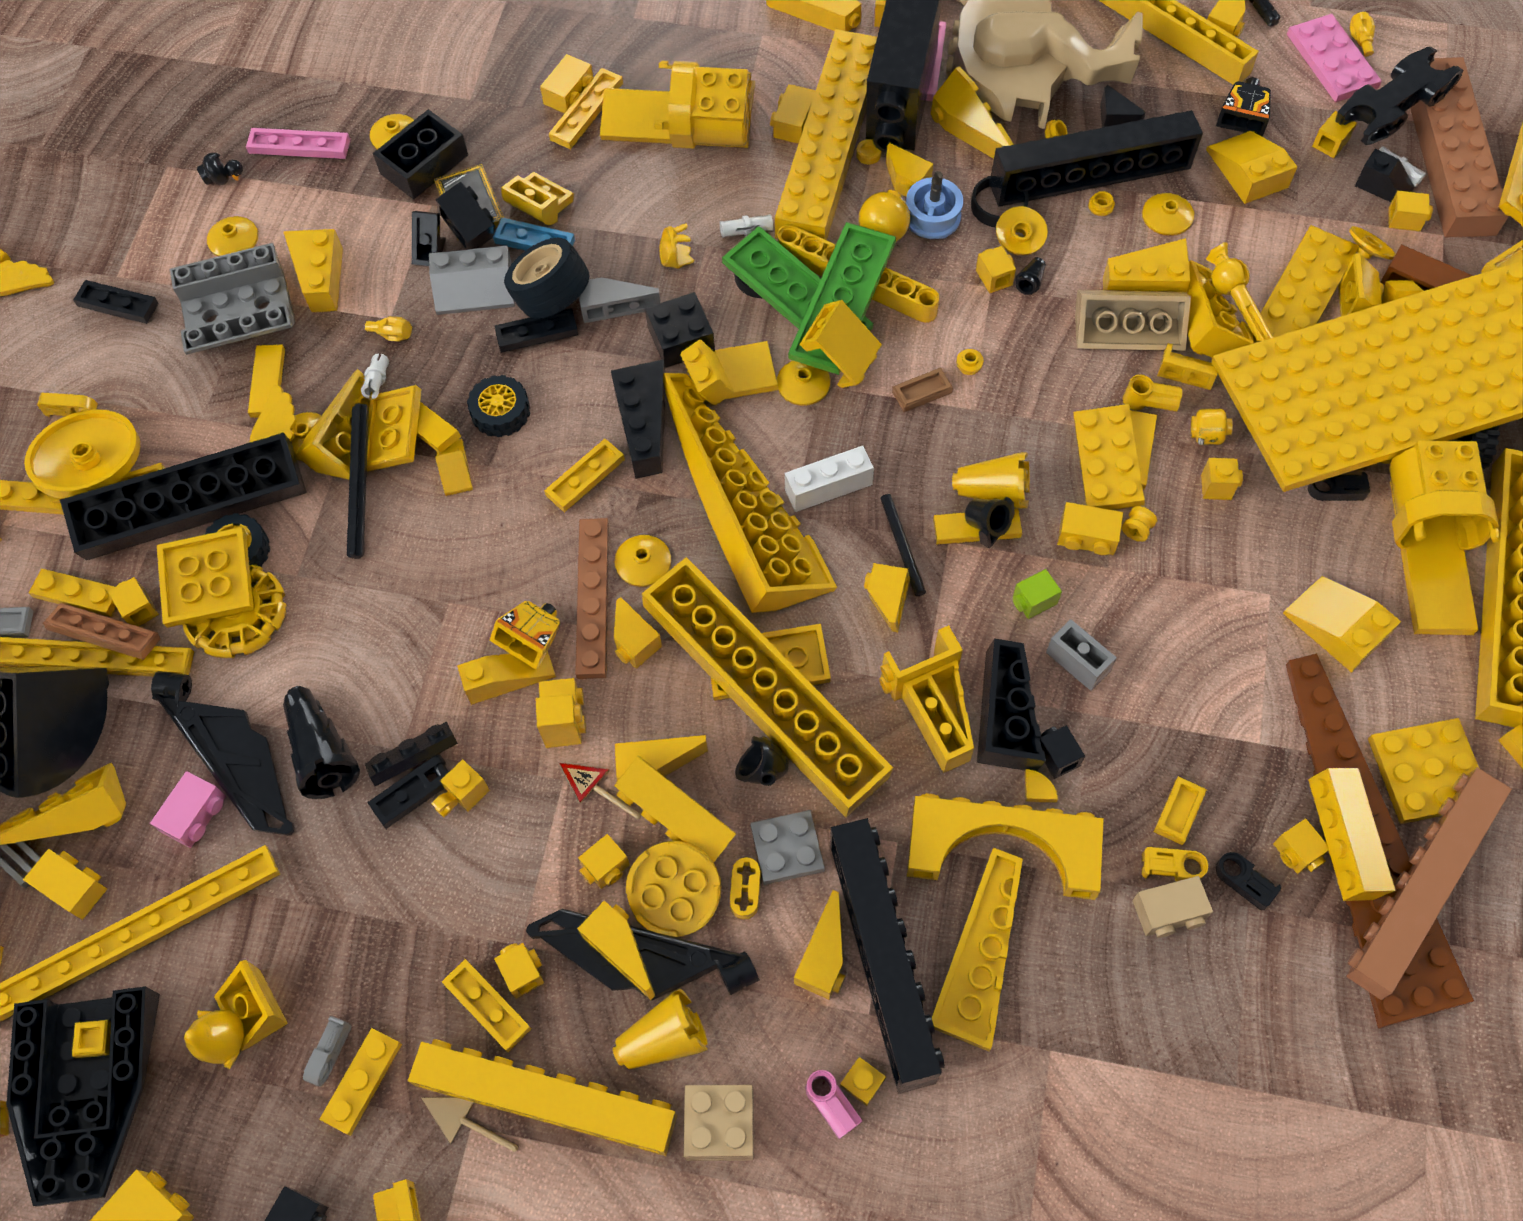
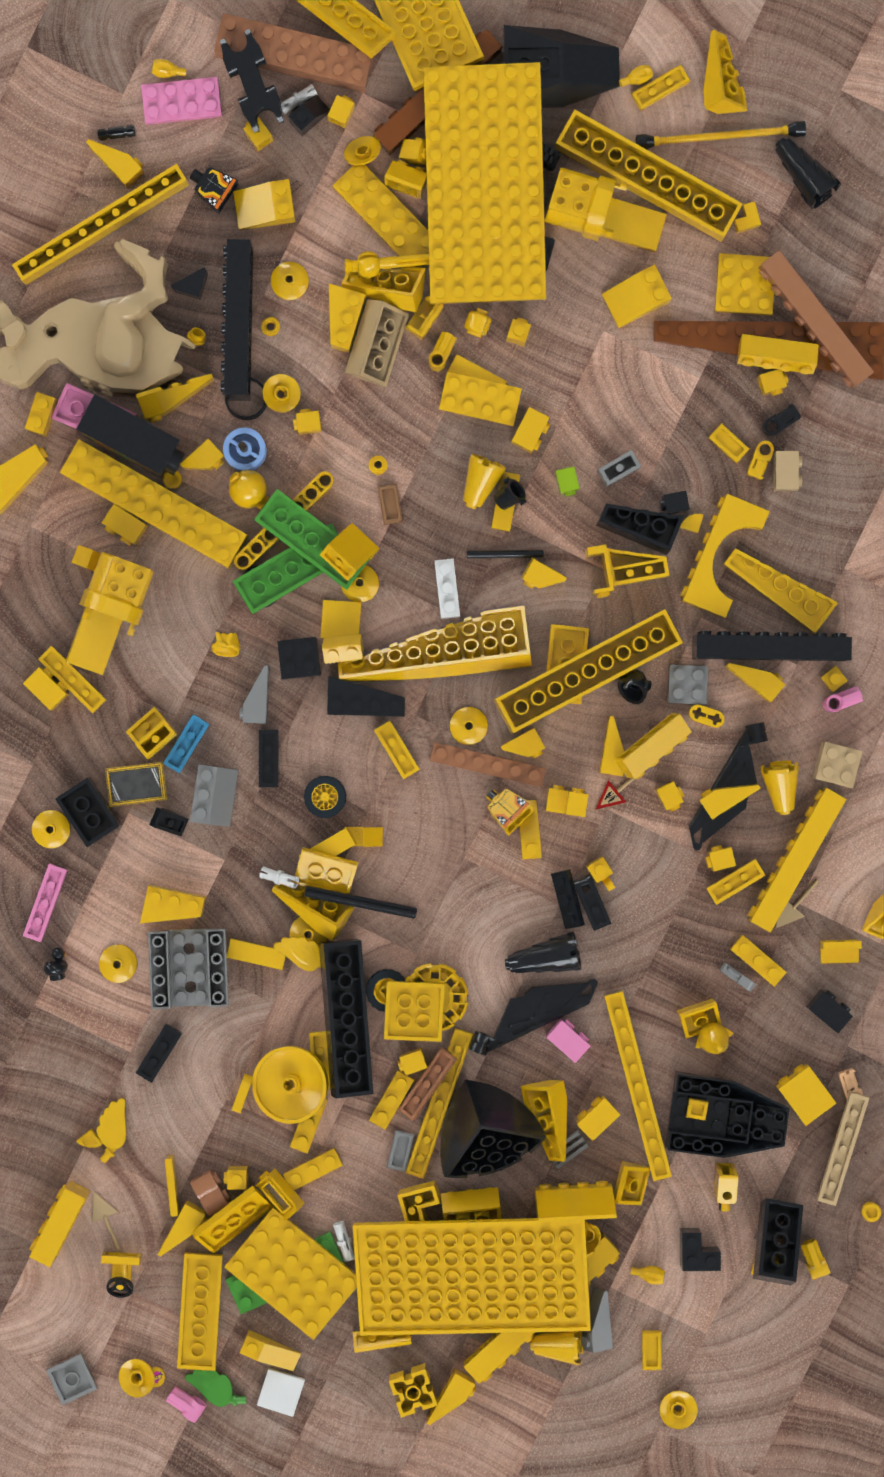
camera: 75 degrees left, 25 degrees up
yellow piece [365,316,412,342] -> none
black brick [435,182,495,250] -> none
black wheel [504,237,590,319] -> none
yellow tile [626,841,721,937] -> none
white pin [720,214,773,238] -> none
black cone [1015,257,1046,295] -> none
yellow wheel [1121,506,1158,542] -> none

